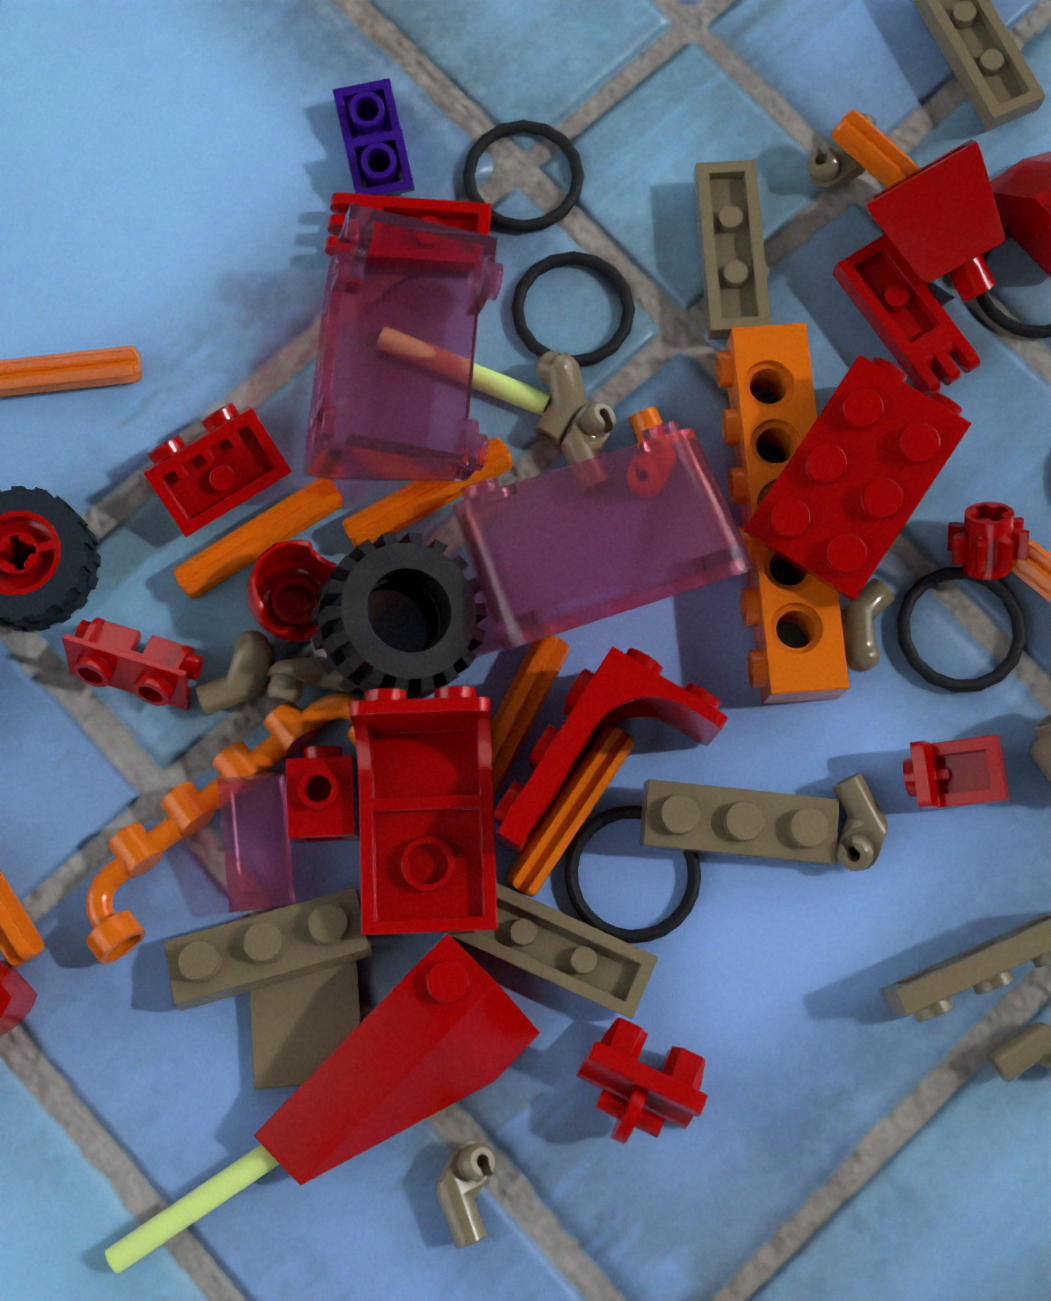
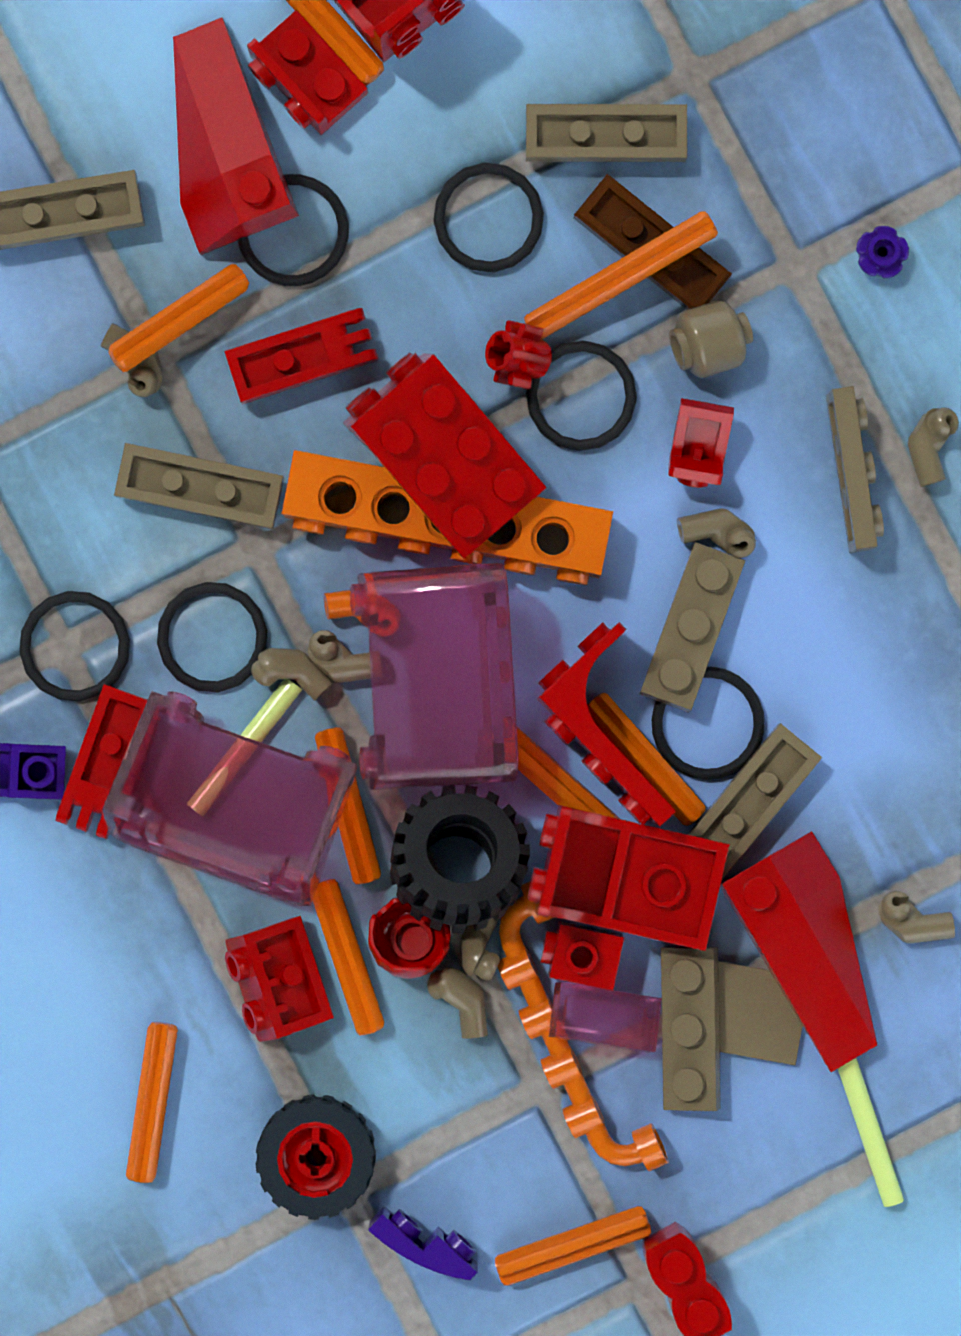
camera: 80 degrees left, 10 degrees up
red hinge [62,617,204,710] -> none
red hips [576,1018,708,1144] -> none
dark tan arm [840,578,895,672] -> none
red torso [864,139,1006,302] -> none

